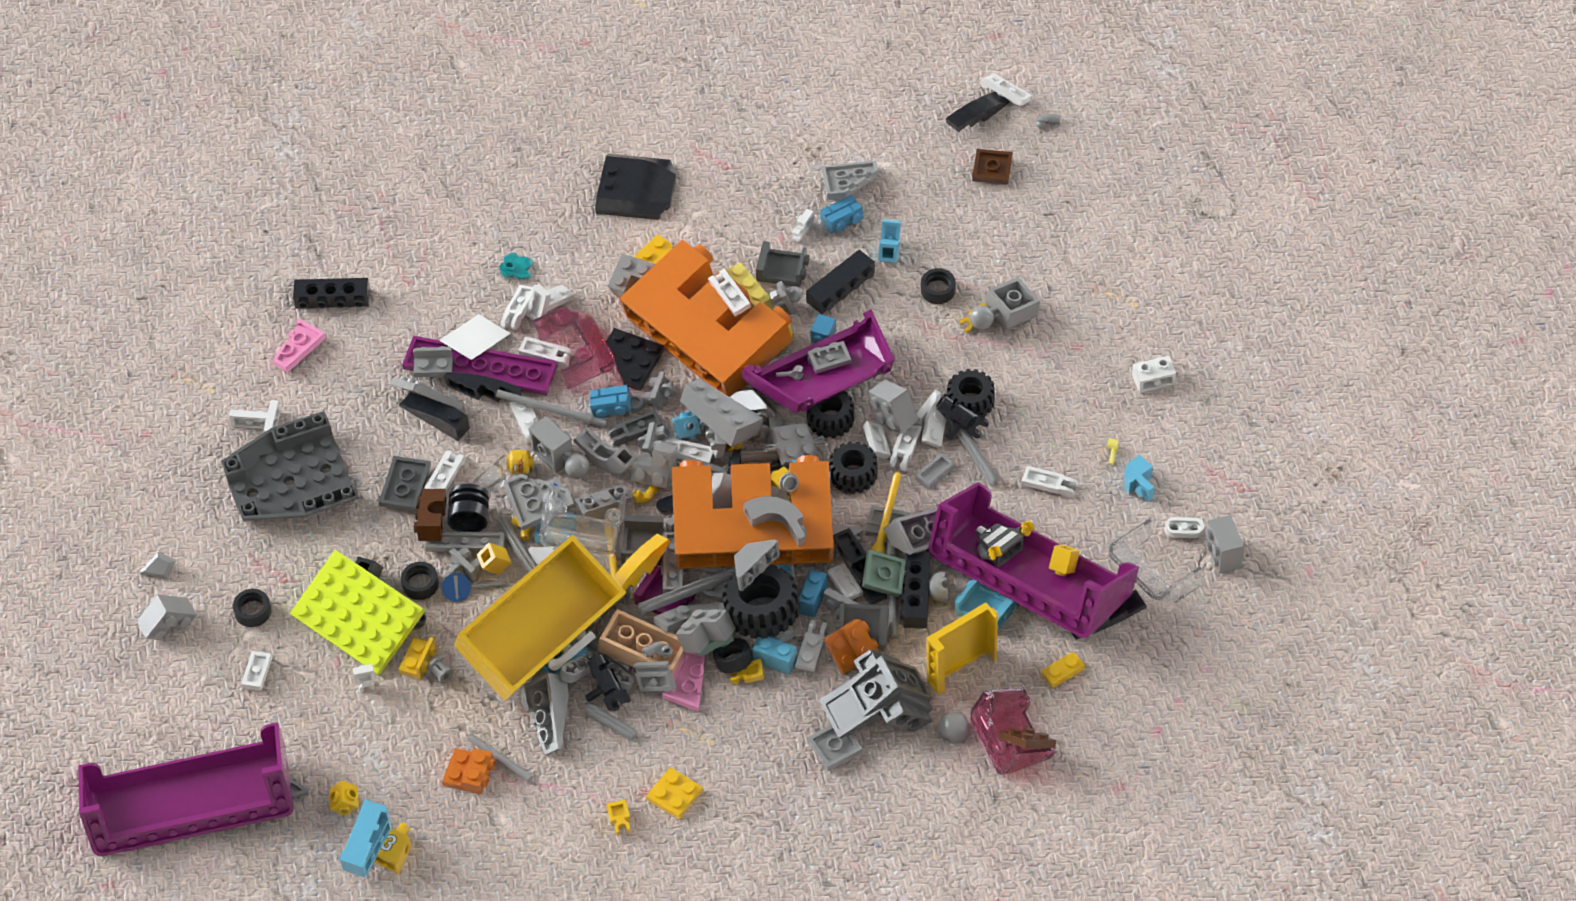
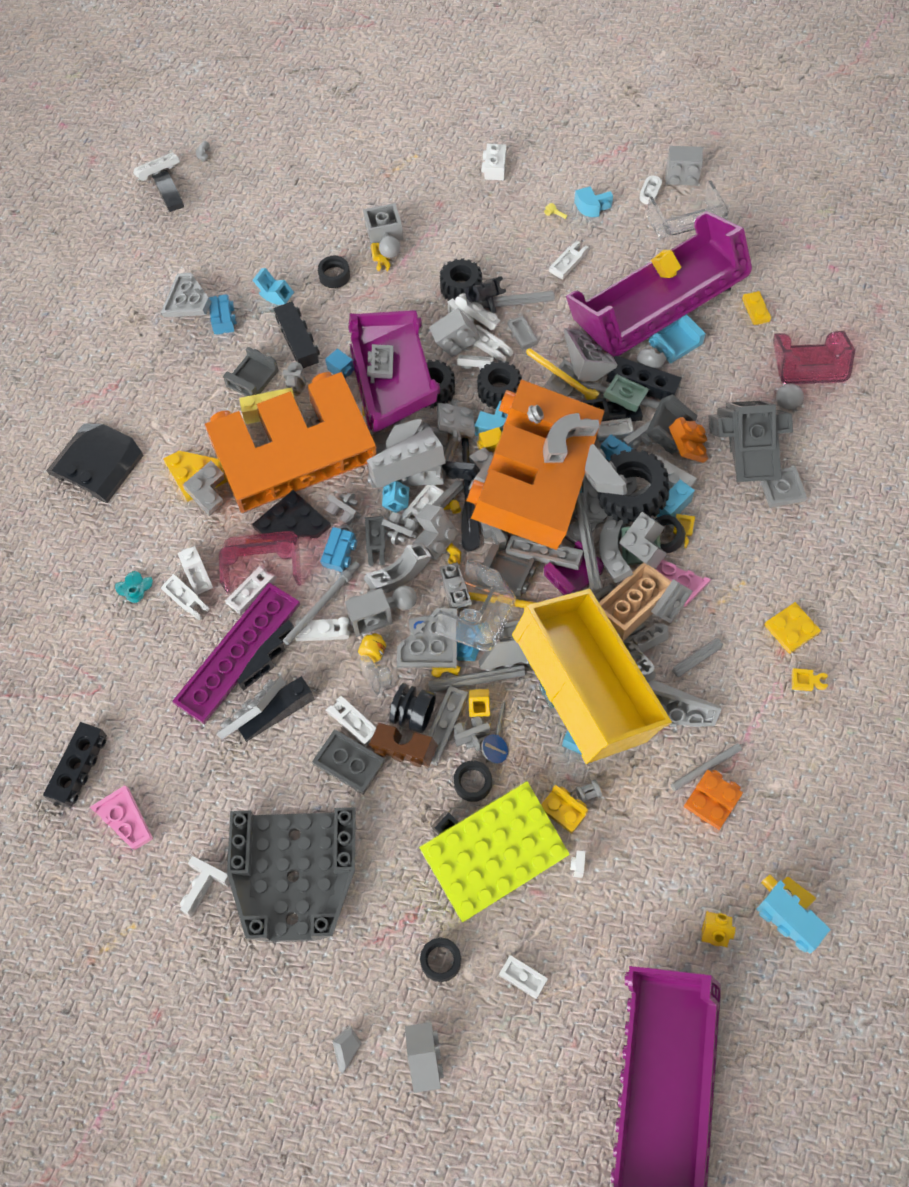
camera: 70 degrees left, 10 degrees up
light grey bracket [413,346,453,378] -> none
white sticker [439,314,511,360] -> none
black piece [586,654,631,712] -> none
yellow slope [613,534,671,601] -> none
light grey arm [642,642,673,658] -> none
white plate [708,269,751,317] -> none
light grey hand [776,365,803,380] -> none
white plate [792,209,814,242] -> none
yellow panel [926,603,999,695] -> none
reddish brown plate [972,149,1013,184] -> none
dark grey torso [975,521,1035,569] -> none
reddish brown plate [998,728,1056,749] -> none

